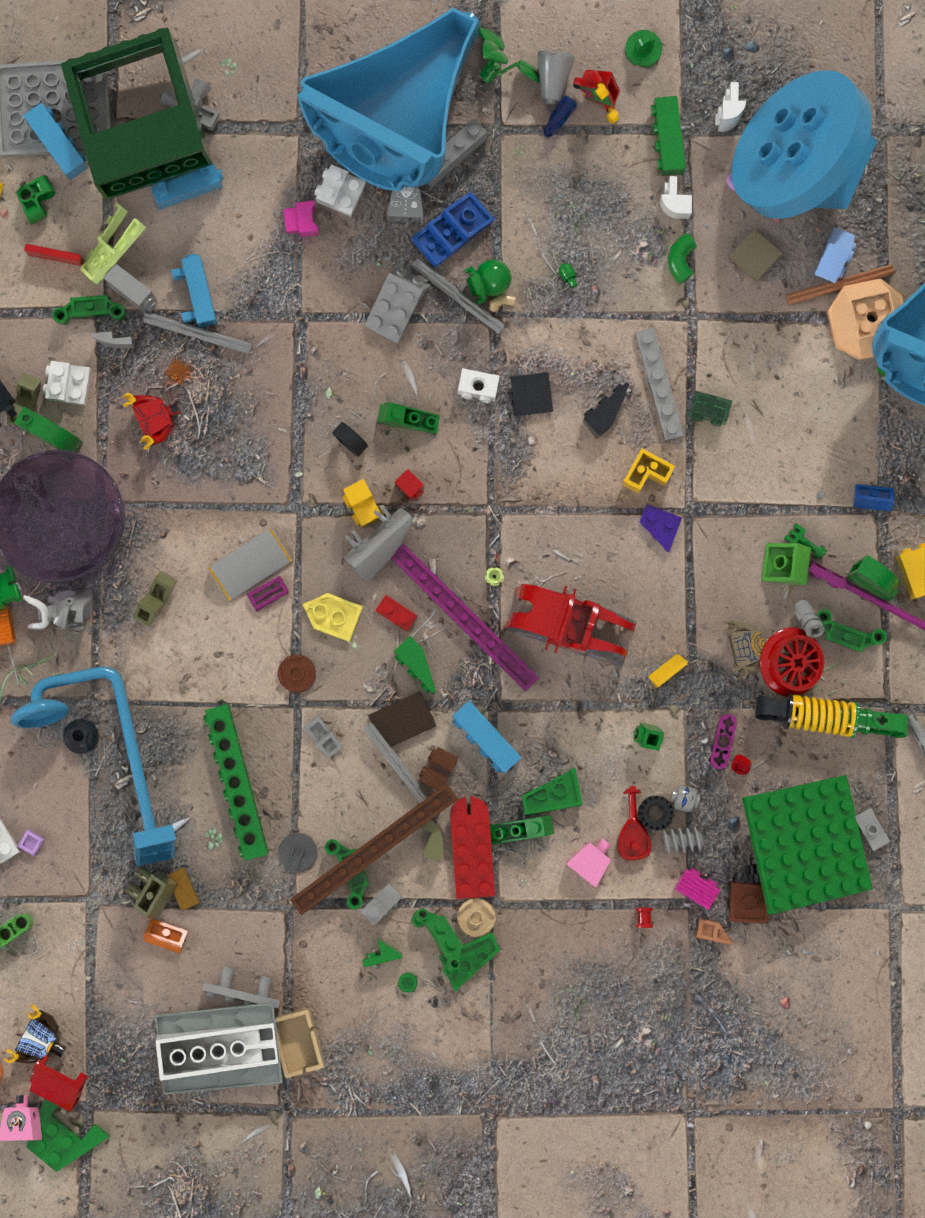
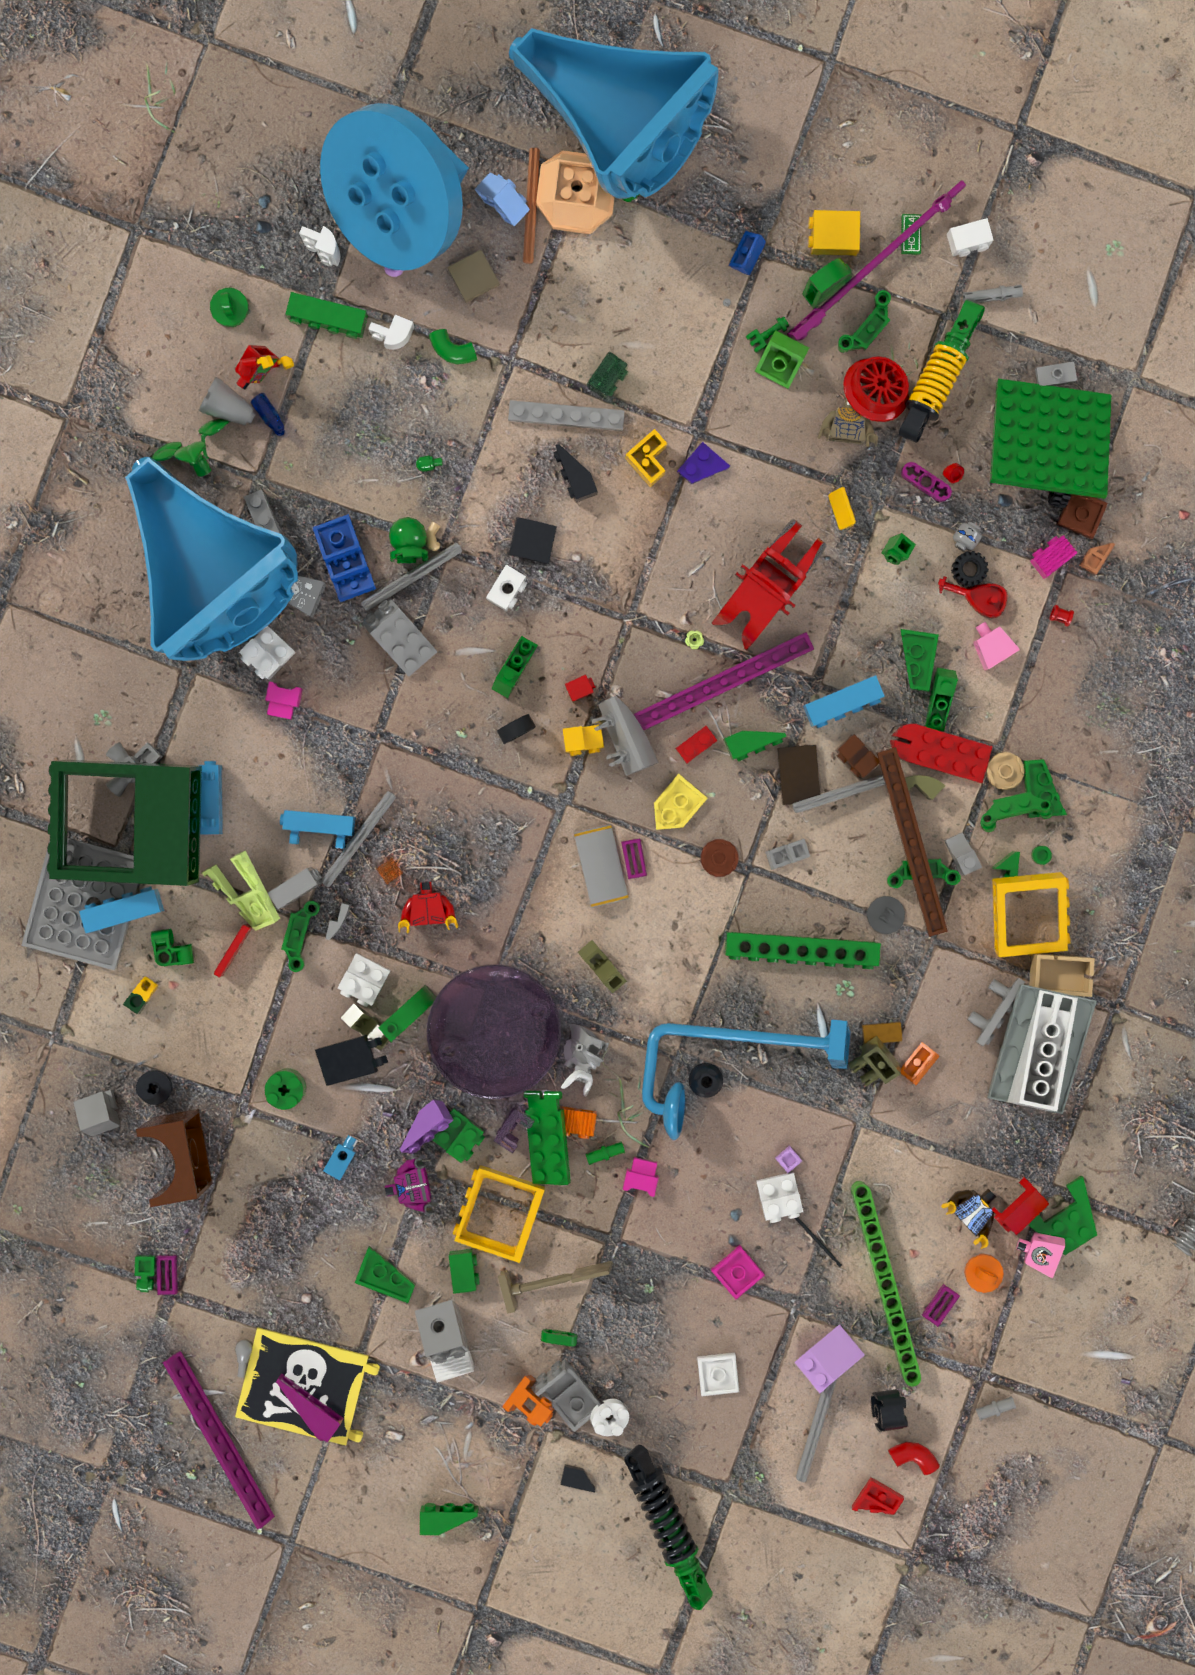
camera: 70 degrees left, 5 degrees up
light grey piece [662,826,704,854] -> none
light grey axle [795,600,825,639] -> none
none -> yellow piece [992,872,1070,957]

